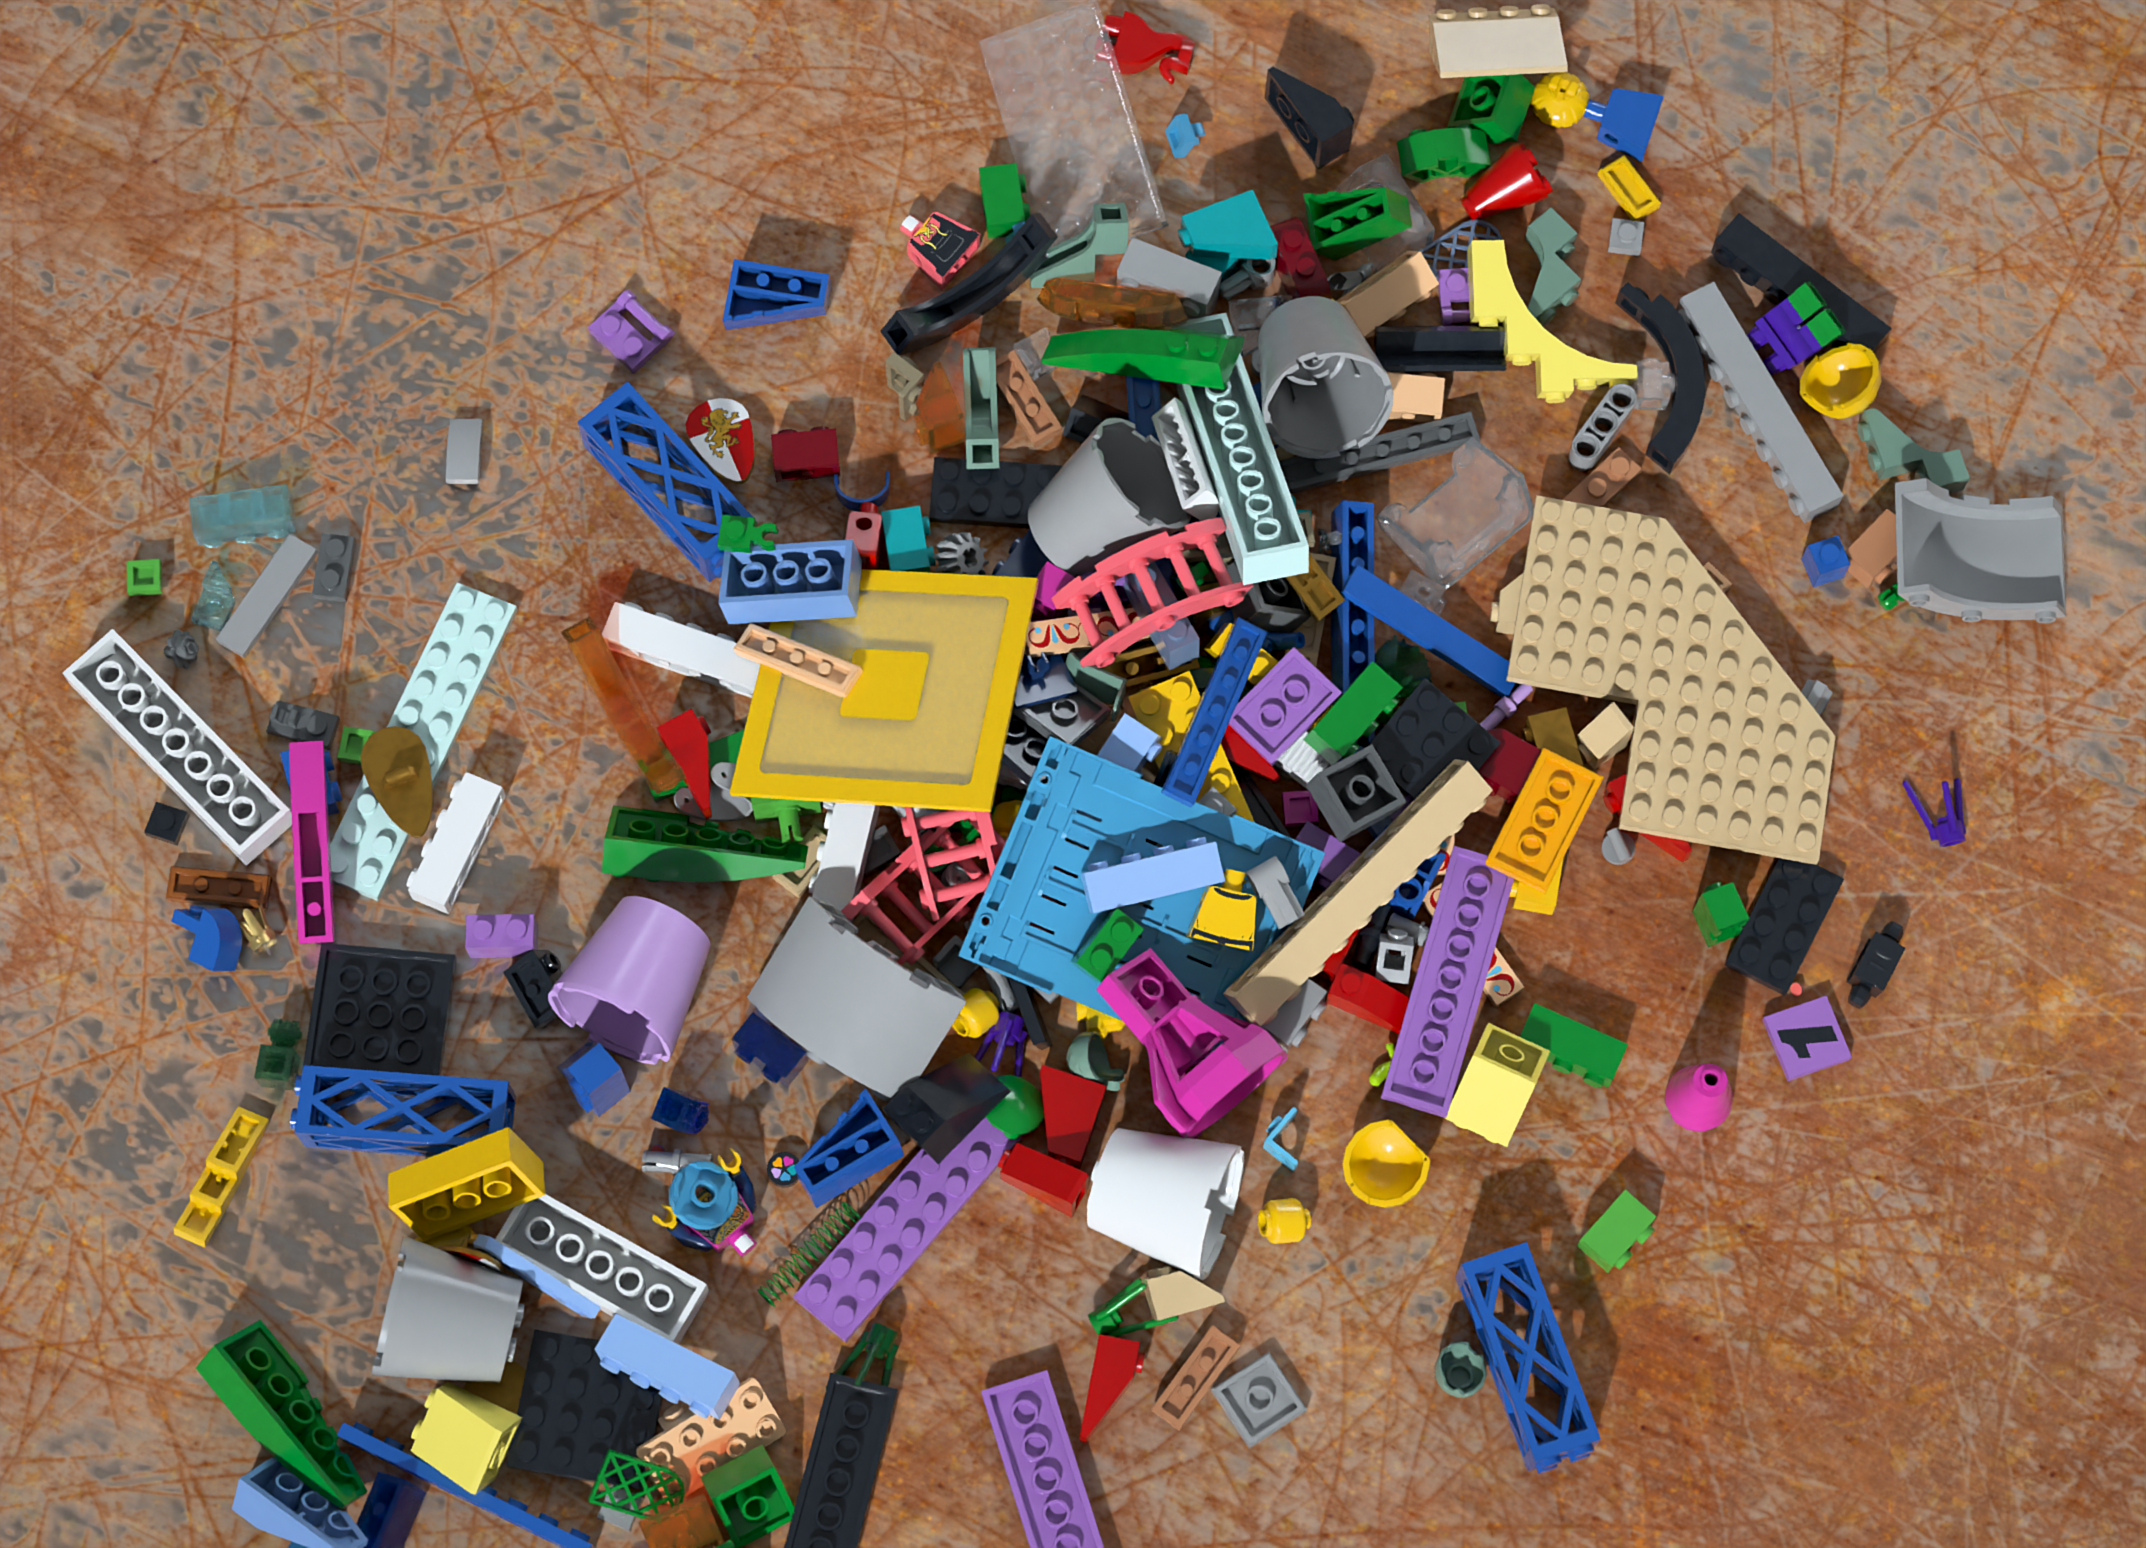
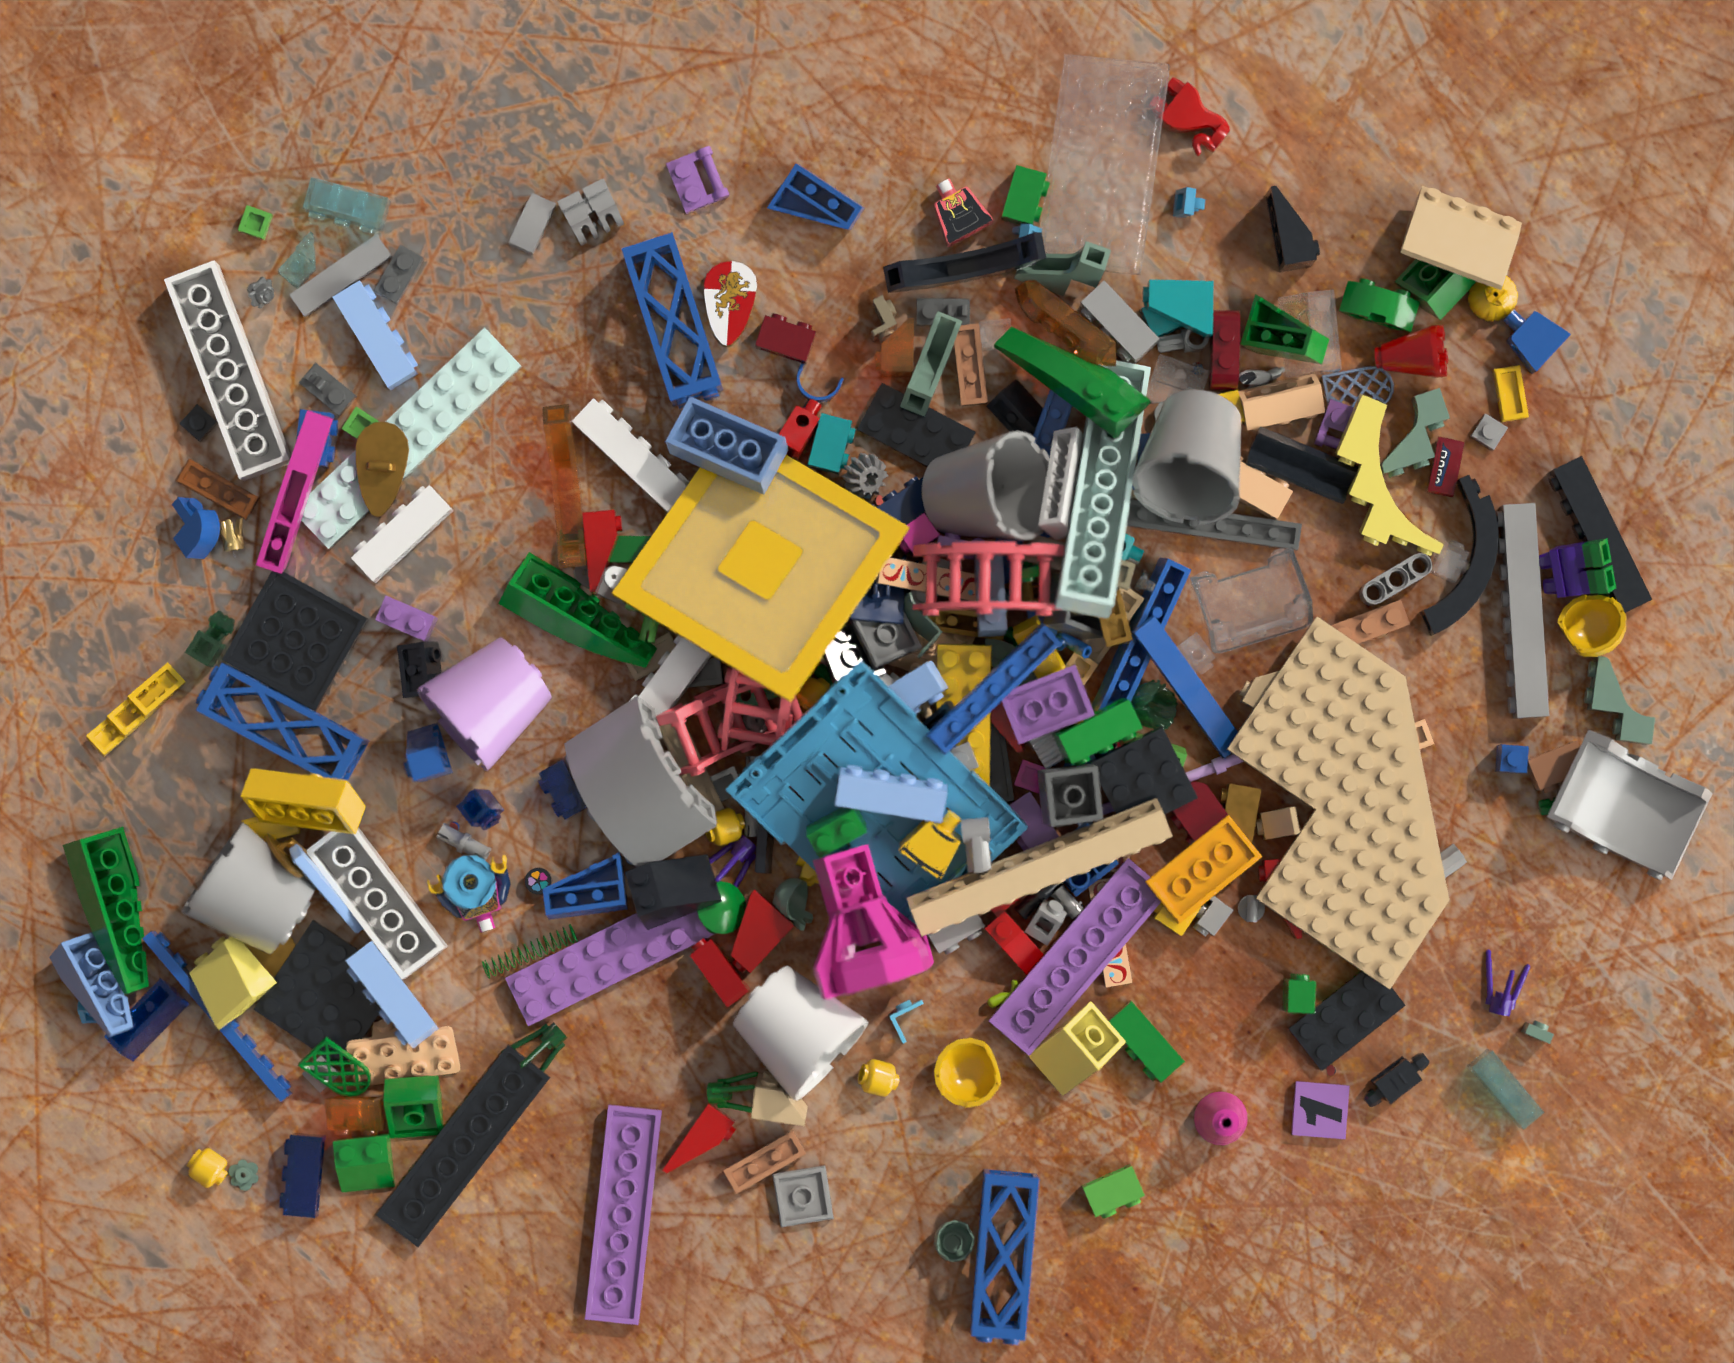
camera: 25 degrees right, 15 degrees up
green plate [717,515,779,553] -> none
light nougat tile [733,623,863,698] -> none
none -> light blue brick [333,280,418,390]
none -> light grey legs [557,178,624,246]
none -> dark grey plate [917,298,970,326]
none -> light grey brick [1193,896,1233,937]
none -> dark red slope [1427,436,1464,498]
none -> clear light blue brick [1468,1049,1544,1130]
none -> sand green plate [1521,1020,1554,1044]

